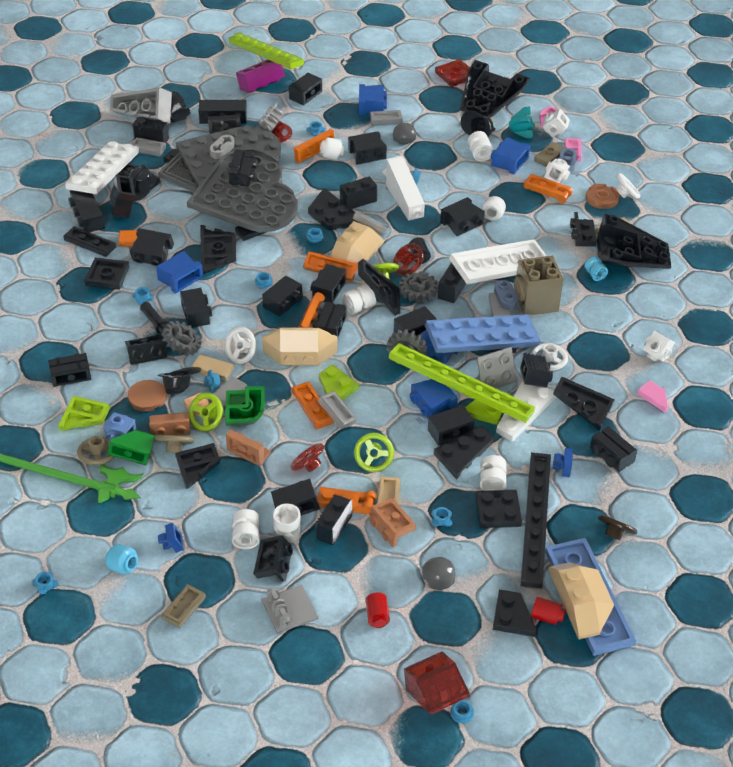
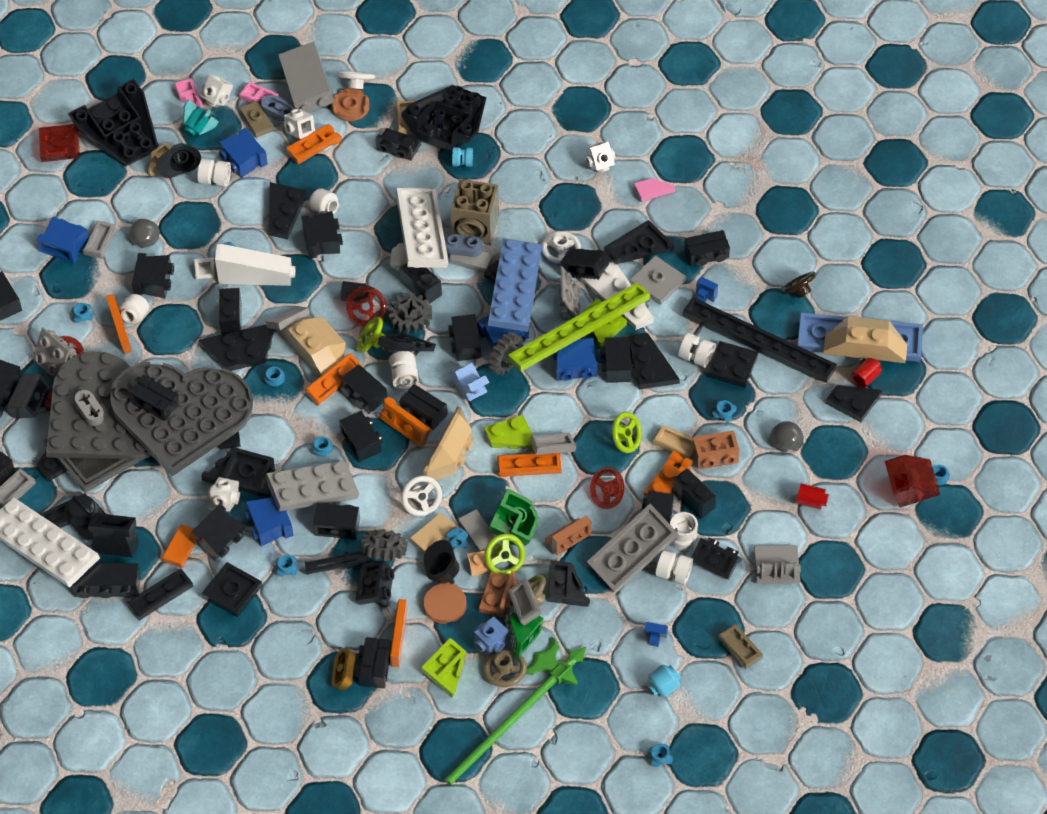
camera: 65 degrees left, 10 degrees up
none -> white brick [207,477,240,512]
none -> light grey plate [265,461,359,512]
none -> black wing [269,182,307,240]
none -> light grey brick [278,41,335,113]
none -> pearl gold plate [331,648,356,691]
none -> orange tile [390,599,408,667]
none -> light blue brick [450,363,489,401]
none -> light grey tile [508,579,542,625]
none -> light grey plate [587,504,679,593]
none -> light grey plate [630,256,686,305]

